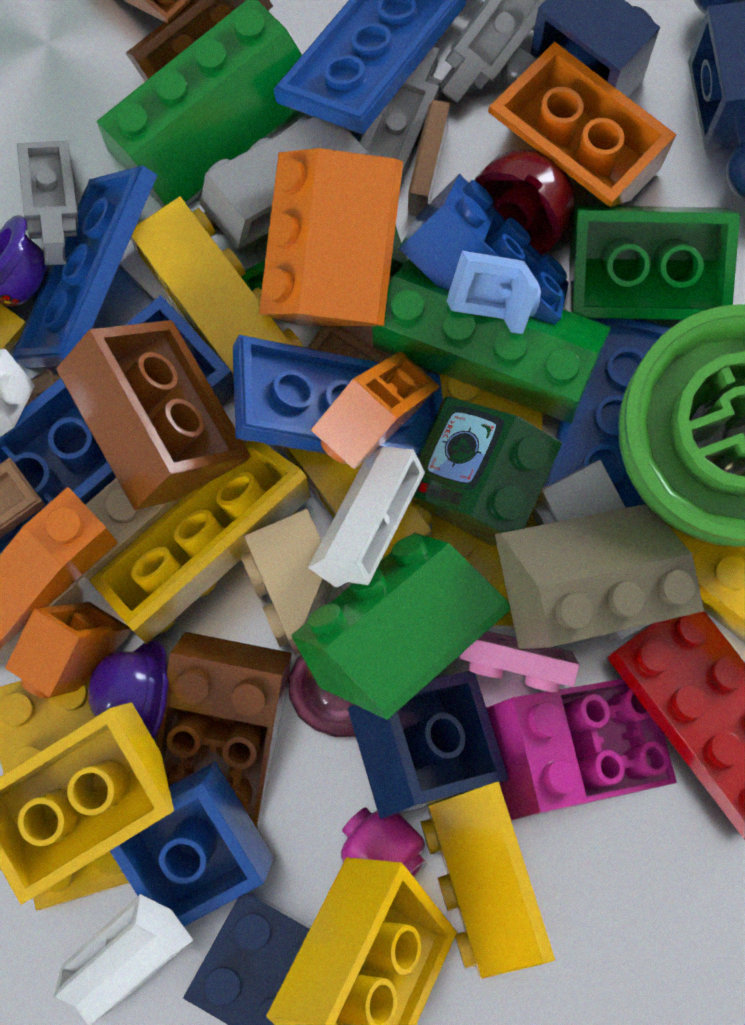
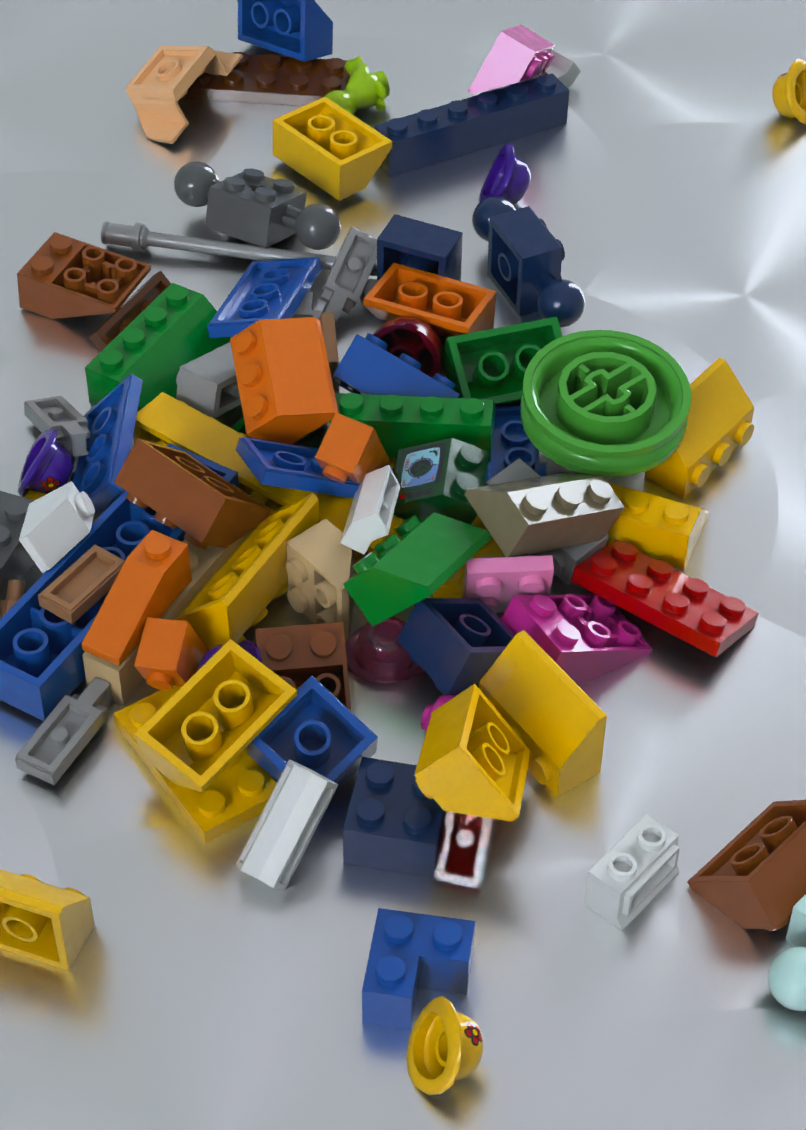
camera: 20 degrees left, 30 degrees down
light blue bracket [446,251,541,334] -> none

